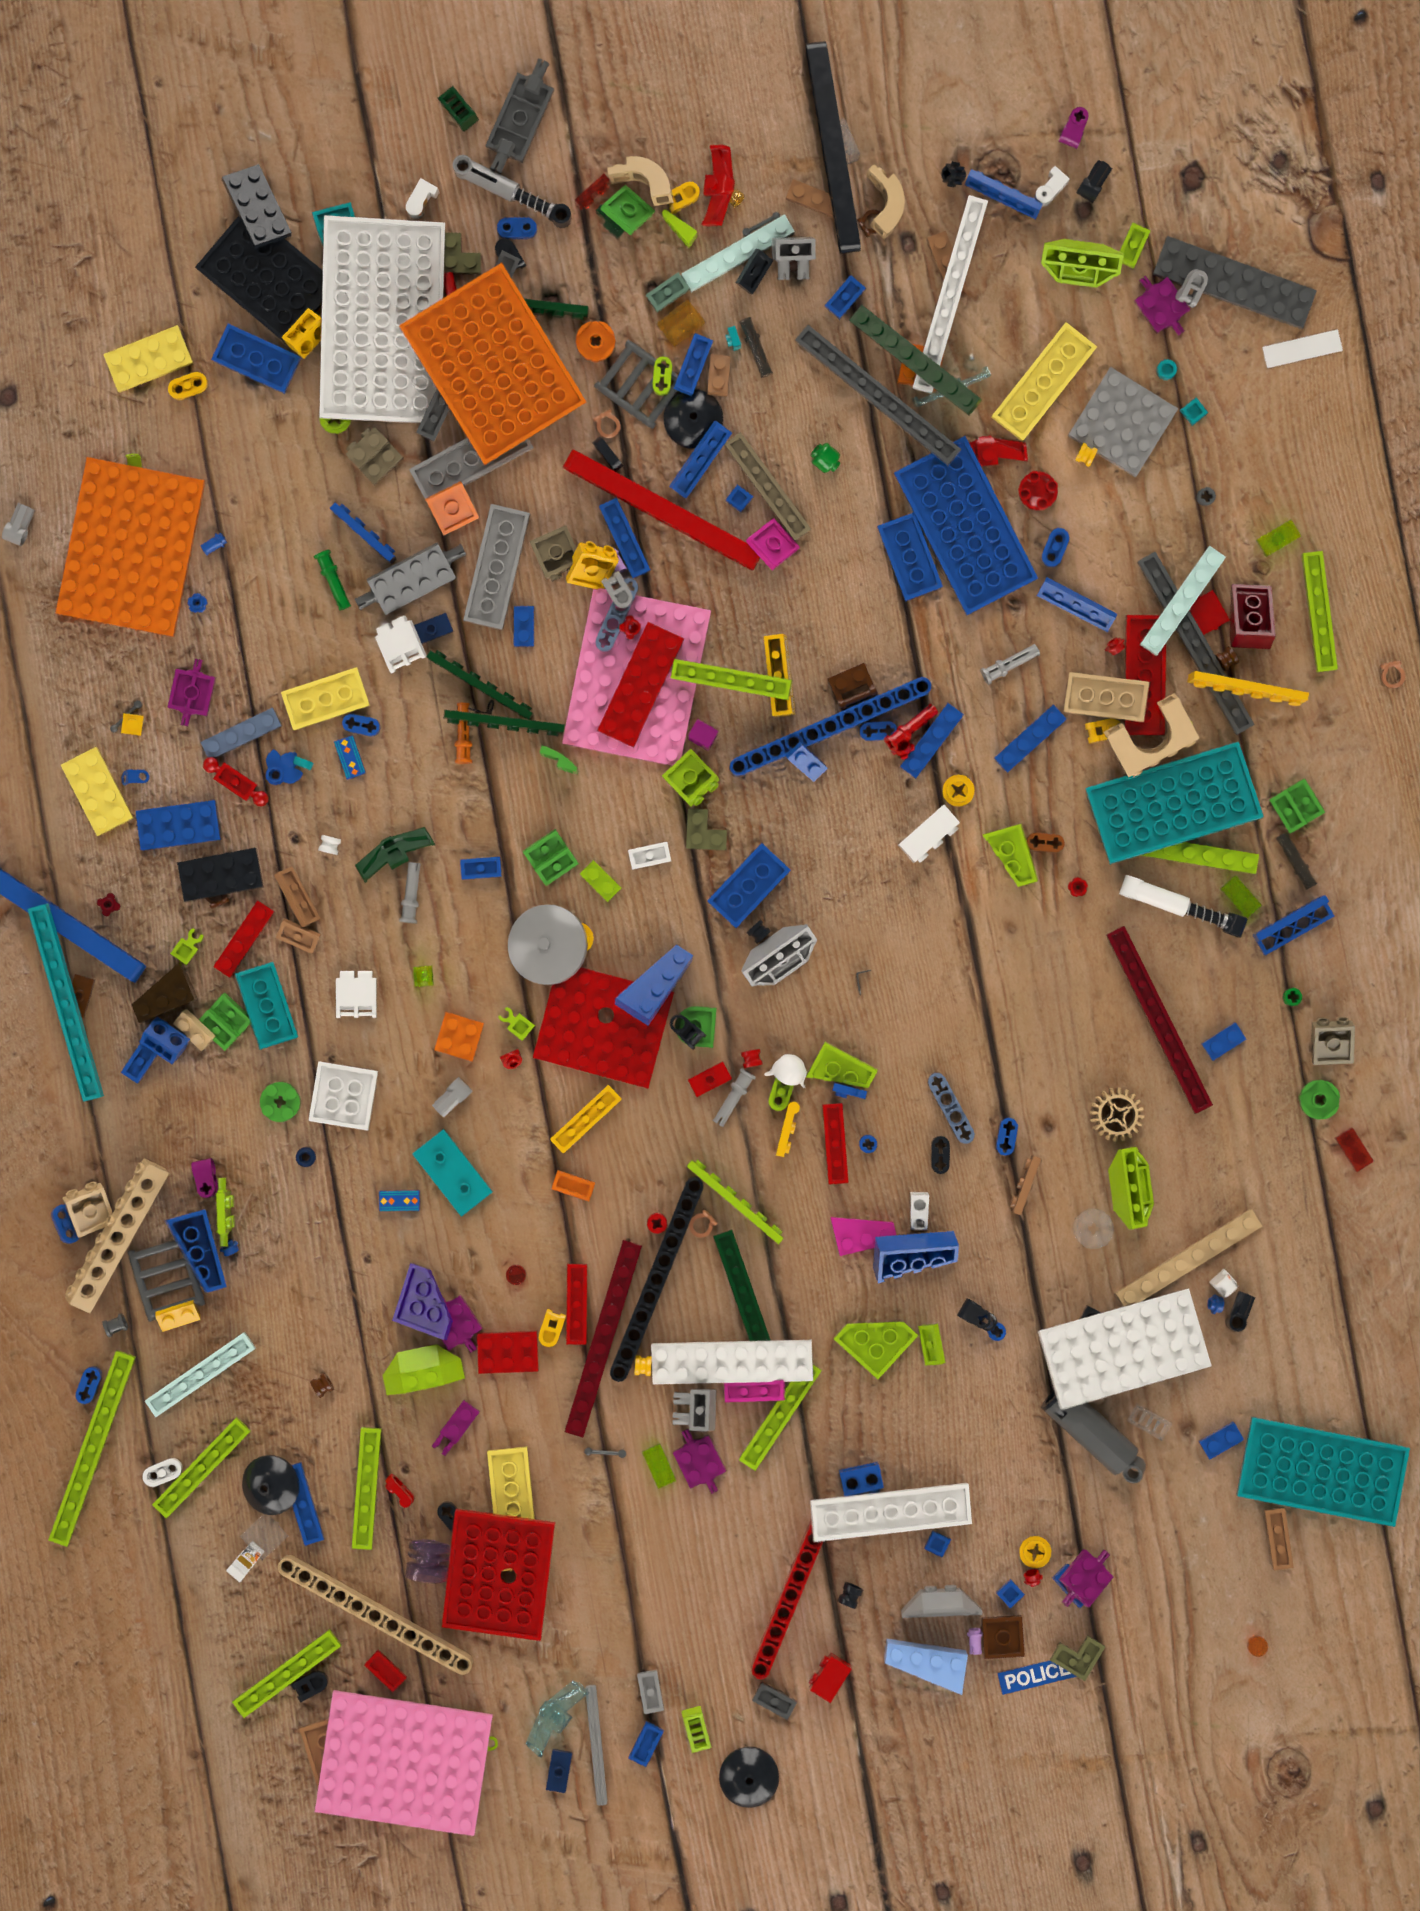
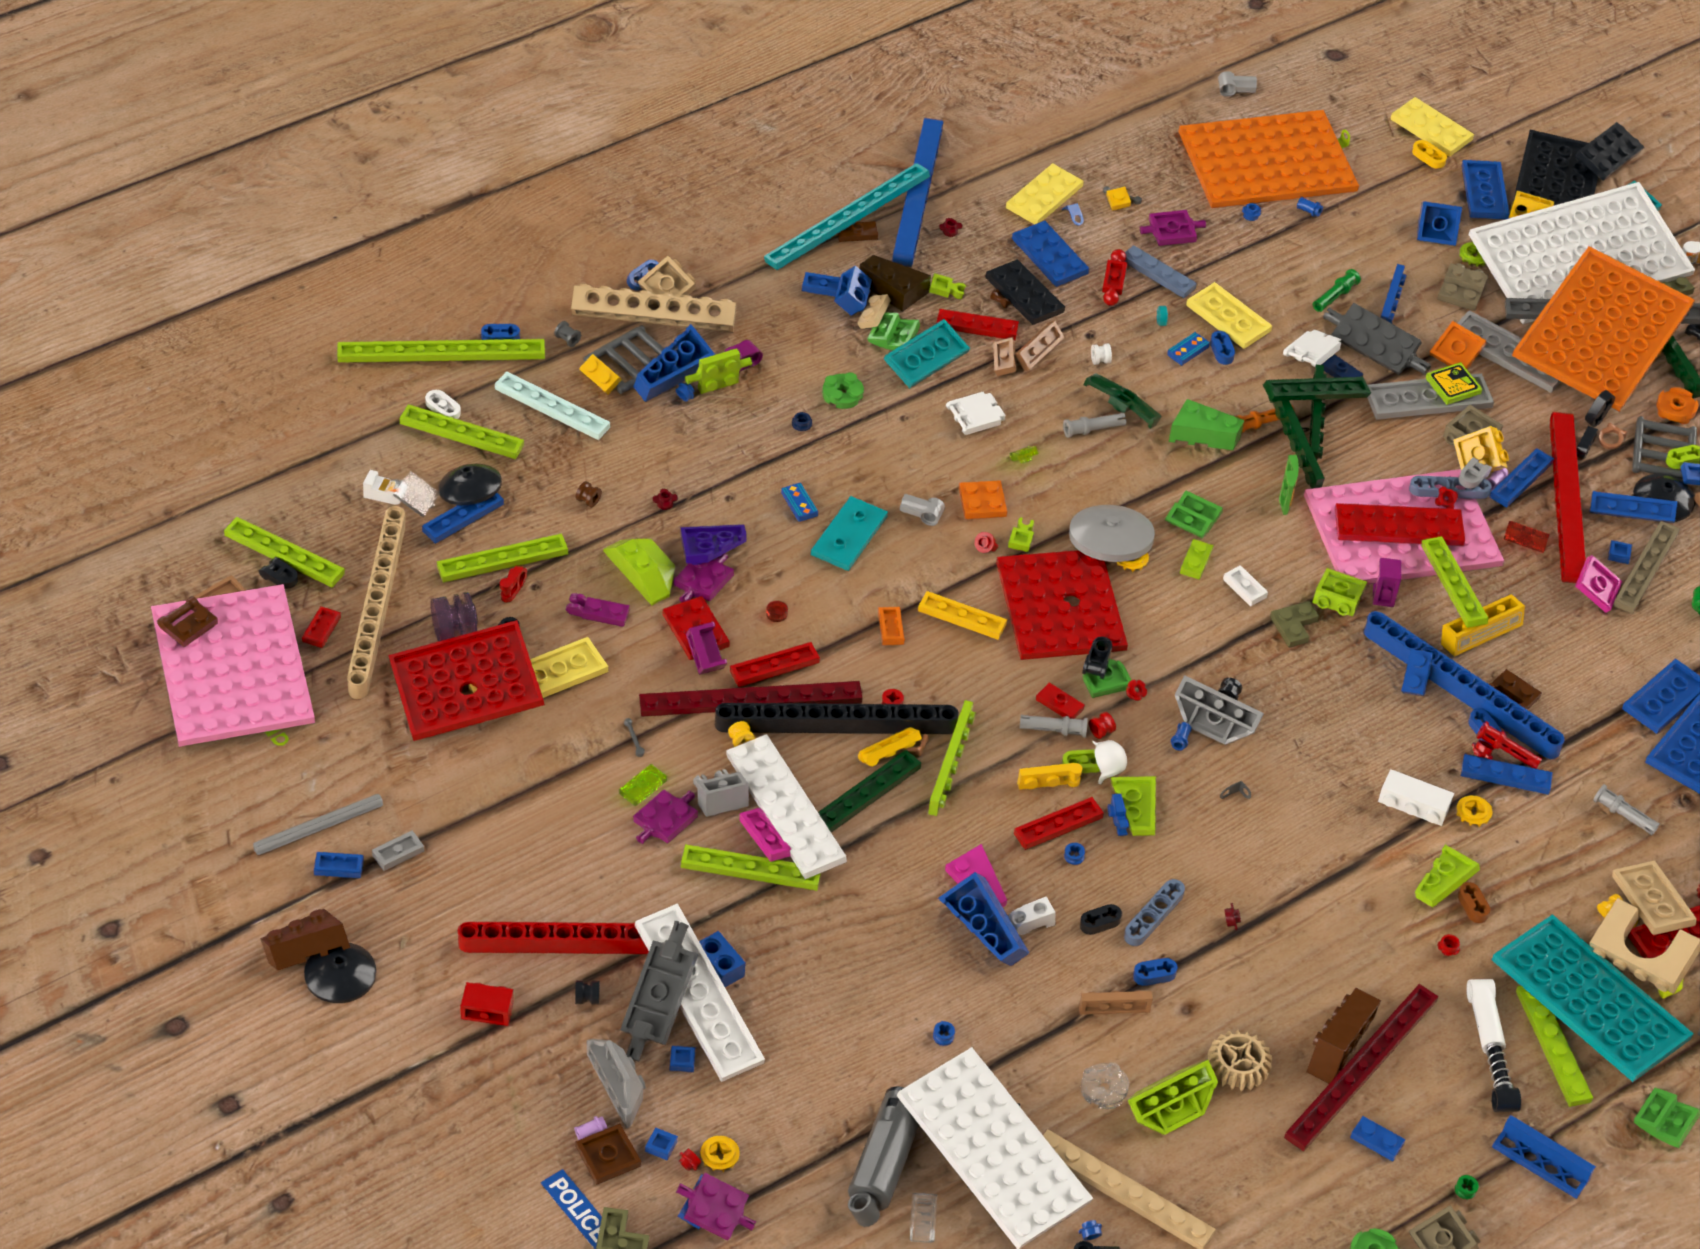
camera: 65 degrees right, 40 degrees down
blue plate [265,749,303,785] -> none
white plate [309,1061,378,1131] -> none
blue plate [460,857,502,880] -> none
blue plate [514,606,534,647] -> none
clear light blue plate [525,1680,589,1757] -> none
yellow plate [539,1309,566,1347] -> none
dark blue plate [546,1749,572,1793] -> none
blue wedge [615,945,693,1026] -> none
lime slope [682,1706,711,1753] -> none
blue plate [707,843,791,928] -> none
dark grey plate [752,1682,797,1720] -> none
lime plate [833,1321,919,1380] -> none
light blue wedge [884,1639,968,1695] -> none
lime plate [918,1323,945,1366] -> none
black piece [957,1298,997,1331] -> none
blue plate [994,704,1067,773] -> none
white leg [1209,1269,1238,1297] -> none
clear neon green plate [1220,875,1262,918] -> none
clear smoke pin [1276,832,1318,890] -> none
none -> reddish brown plate [157,596,218,647]
none -> reddish brown wedge [260,909,351,971]
none -> dark grey plate [620,921,698,1062]
none -> dark red plate [653,489,678,510]
none -> magenta panel [686,622,727,675]
none -> yellow plate [858,727,922,767]
none -> red plate [1126,679,1147,701]
none -> bright green wedge [1169,399,1244,450]
none -> blue pin [1171,722,1192,751]
none -> dark red plate [1224,903,1241,930]
none -> dark green plate [1263,377,1371,401]
none -> reddish brown wedge [1306,988,1381,1084]
none -> blue slope [1417,201,1462,246]
none -> tile [1426,362,1482,405]
none -> clear red plate [1504,521,1550,553]
none -> black beam [1585,390,1616,427]

